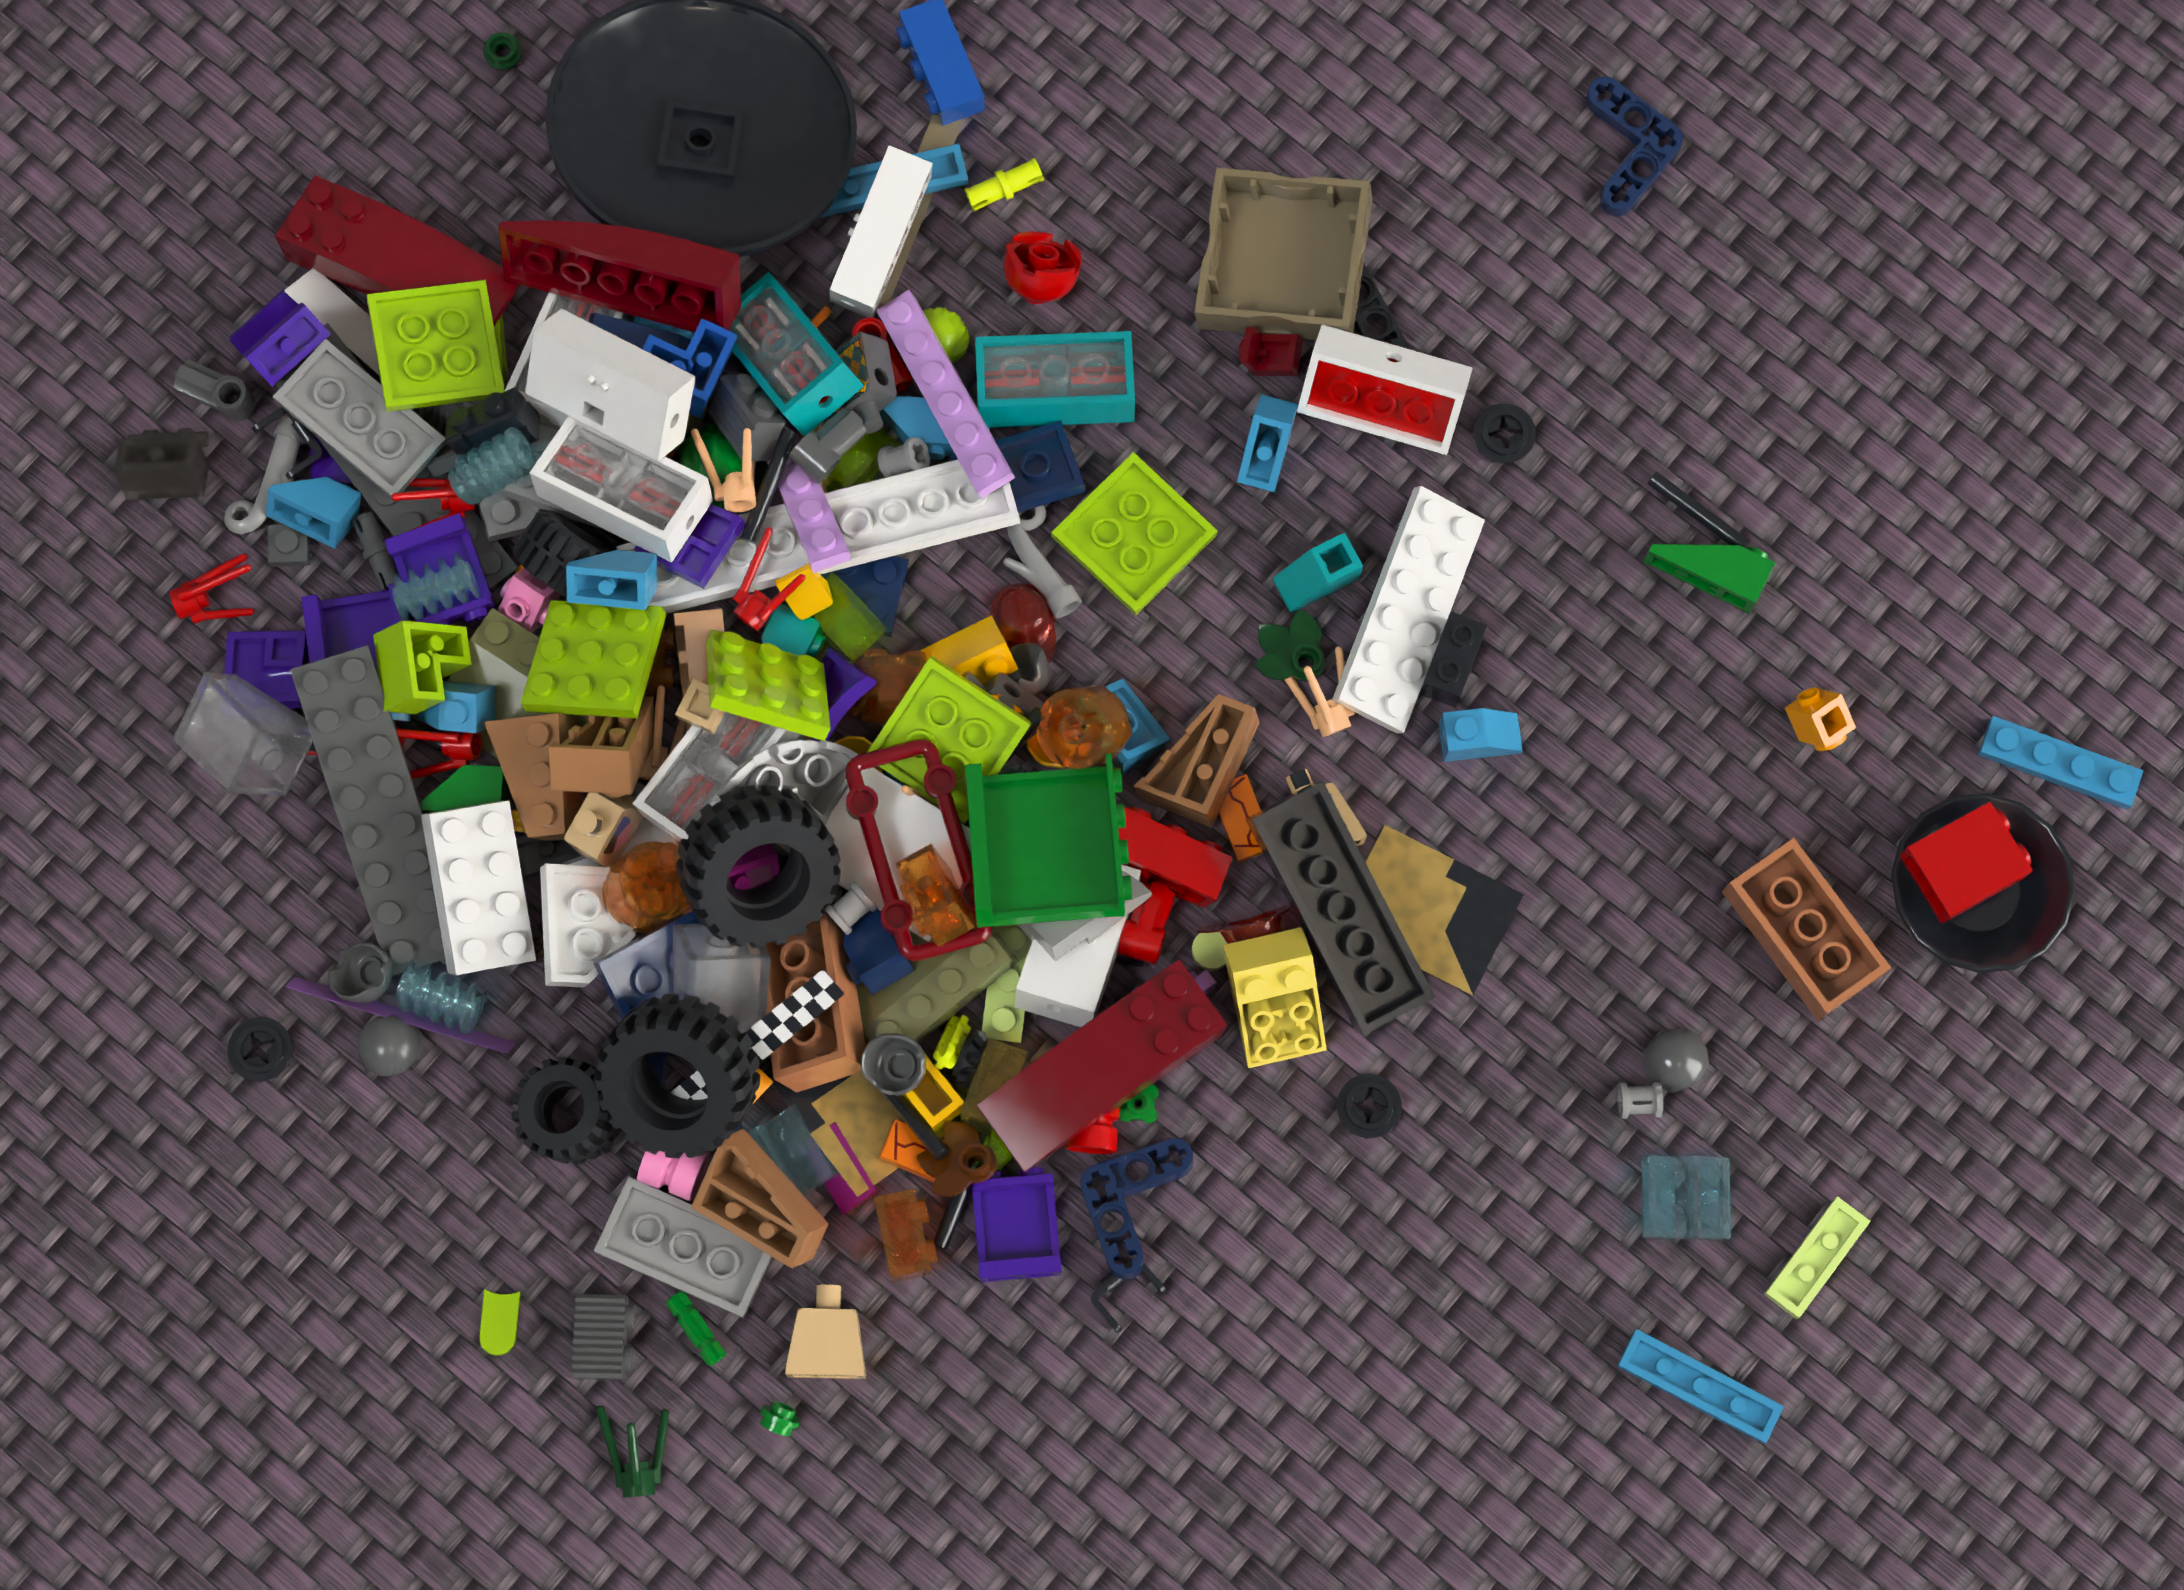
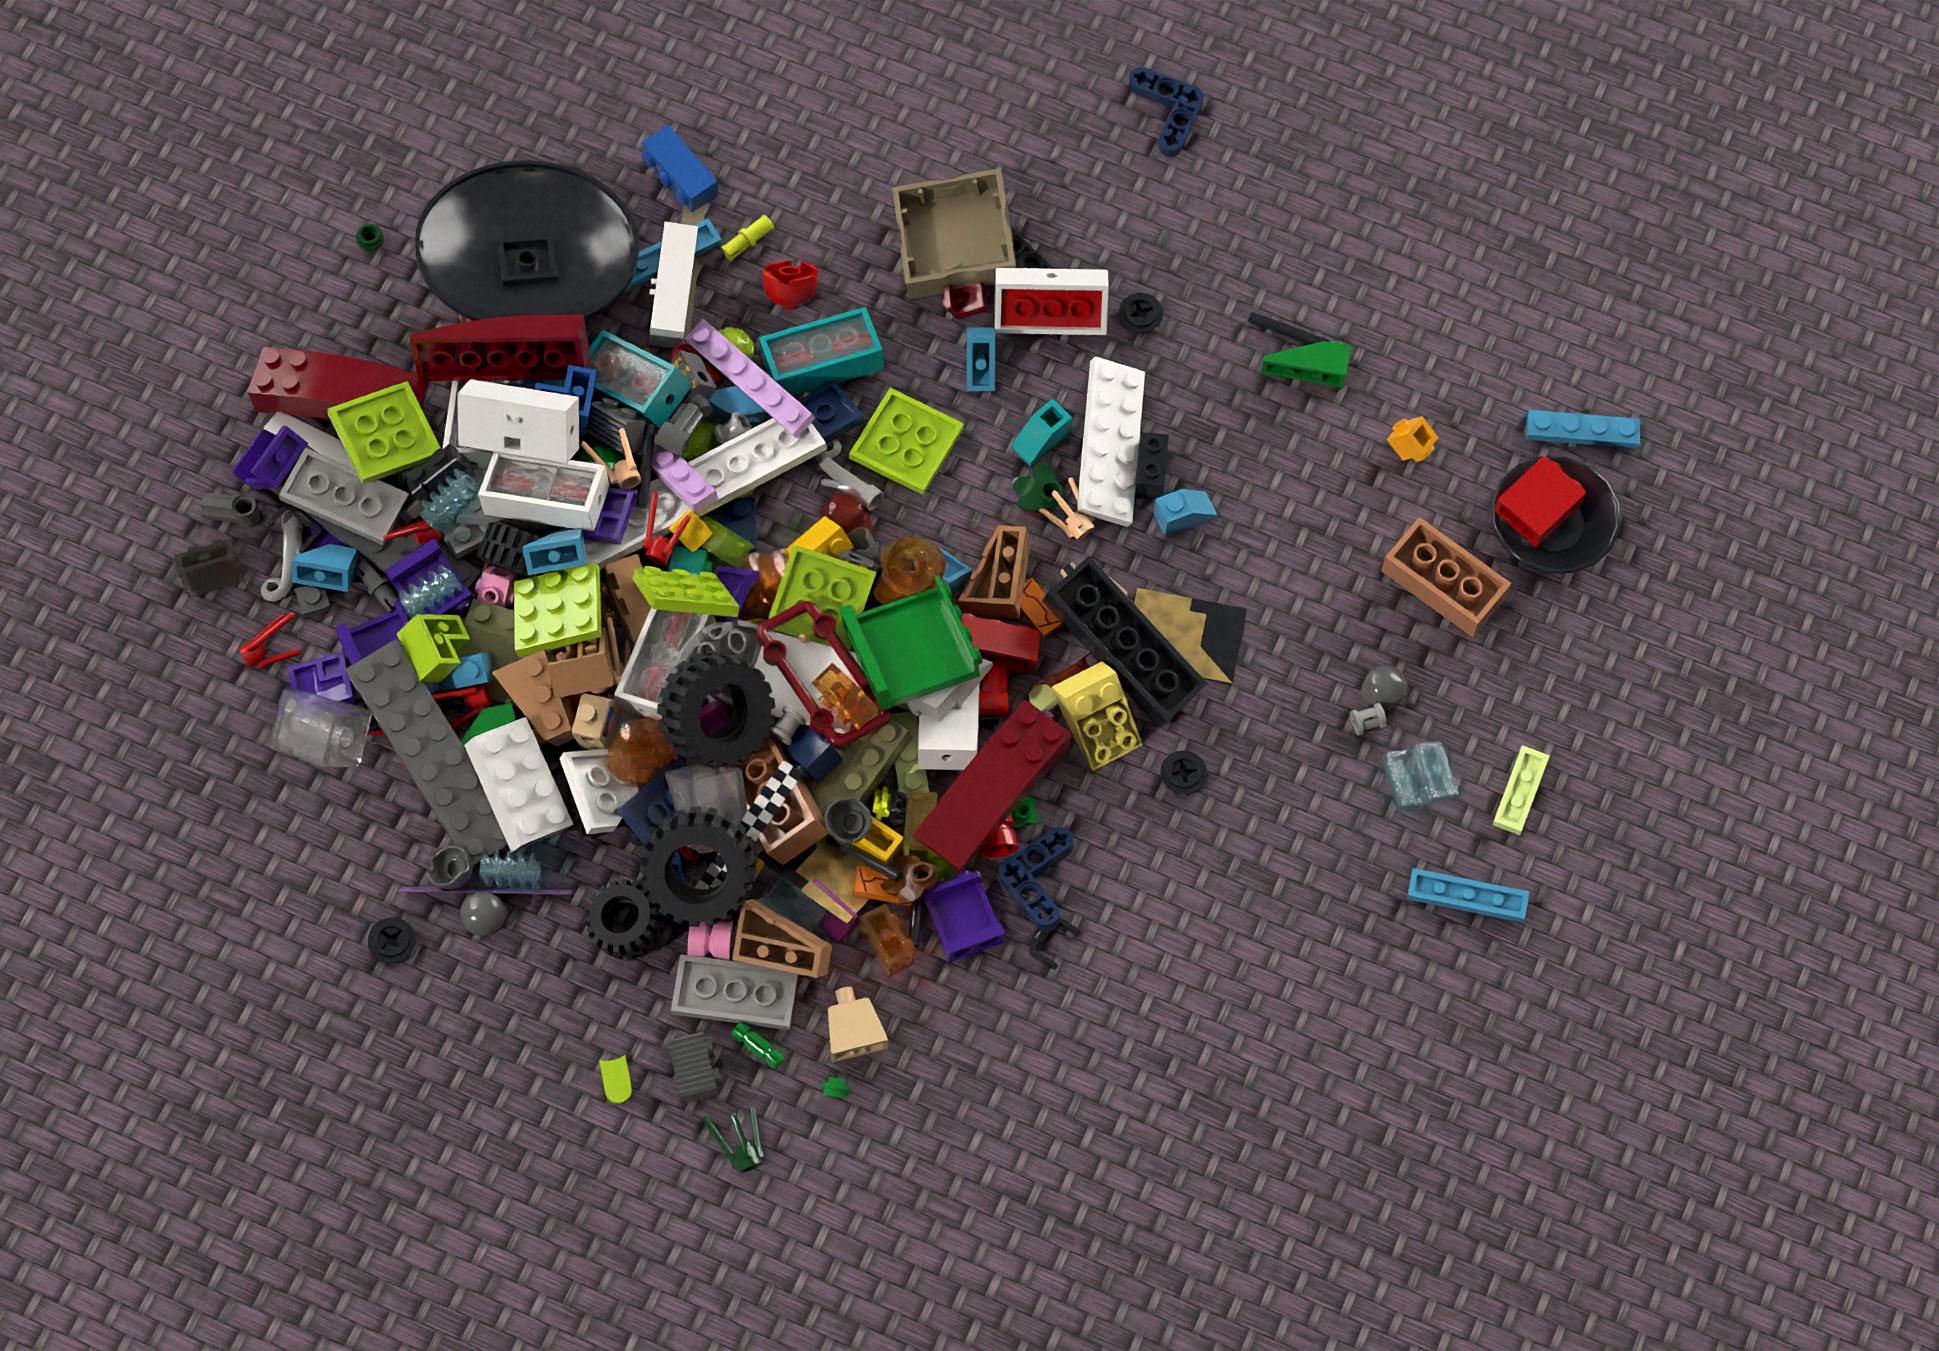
camera: 15 degrees left, 10 degrees down
tan plate [675,679,725,734] -> none

